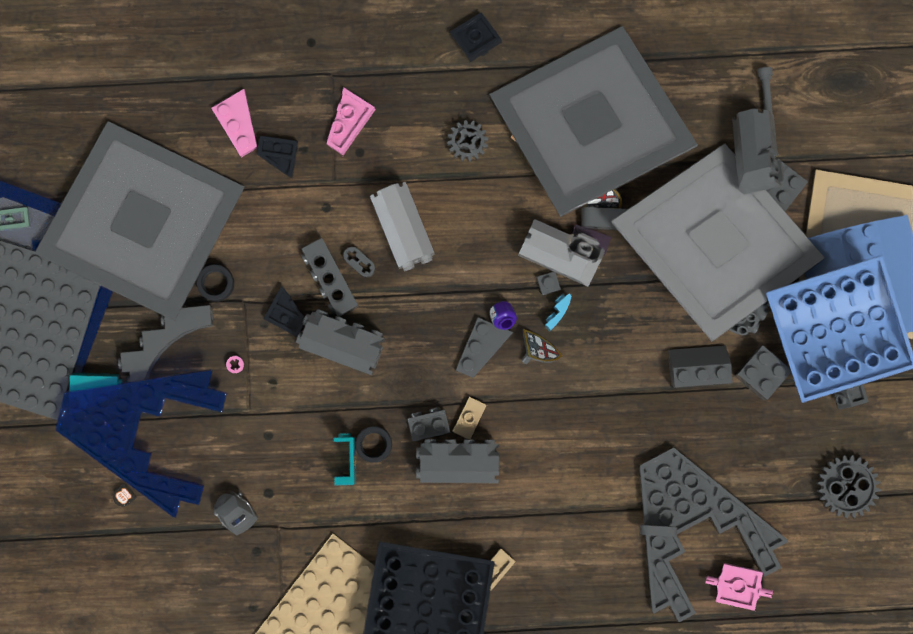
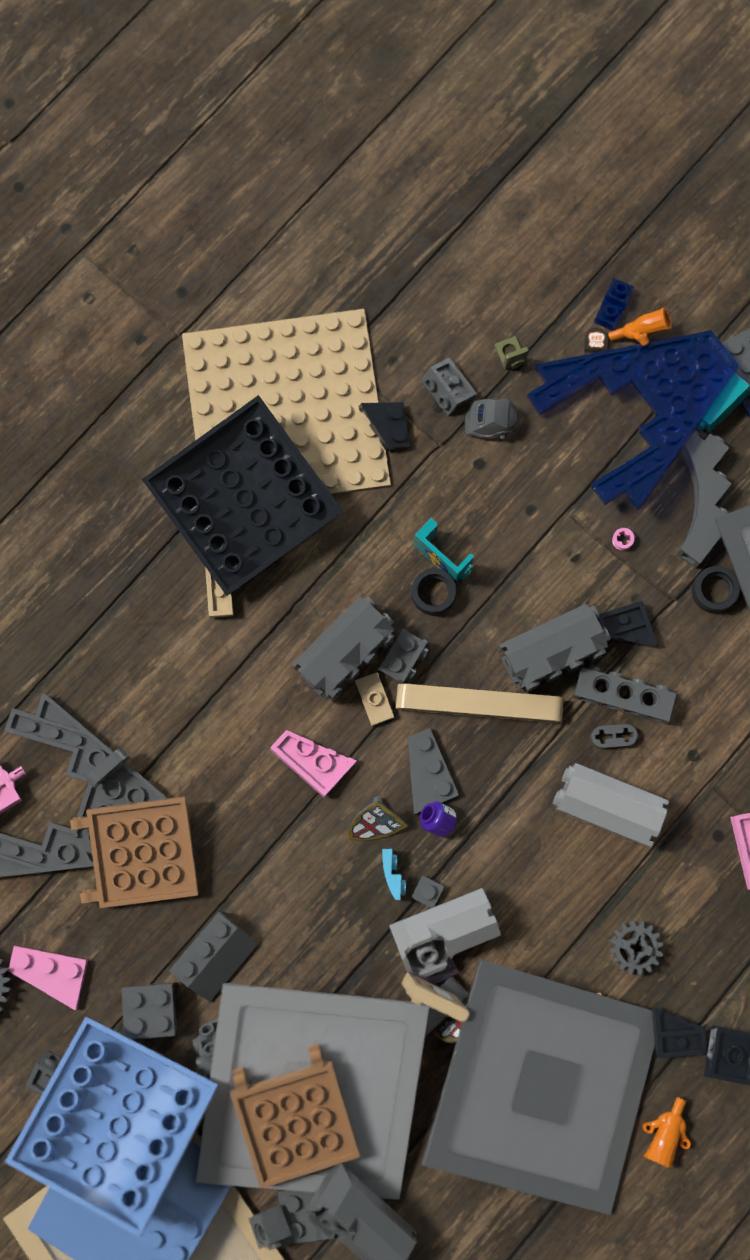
camera: 140 degrees right, 5 degrees down
none -> bright pink wing [8,946,88,1010]
none -> medium nougat plate [70,796,199,908]
none -> medium nougat plate [231,1043,360,1189]
none -> dark grey brick [248,1205,291,1250]
none -> bright pink wing [270,730,357,798]
none -> black wing [359,402,410,450]
none -> tan beam [396,684,564,723]
none -> tan container [402,972,469,1021]
none -> dark grey bracket [422,358,477,415]
none -> olive bracket [494,336,529,369]
none -> clear blue slope [593,278,634,331]
none -> orange piece [609,307,672,346]
none -> orange piece [642,1097,691,1169]
none -> black wing [651,1007,707,1058]

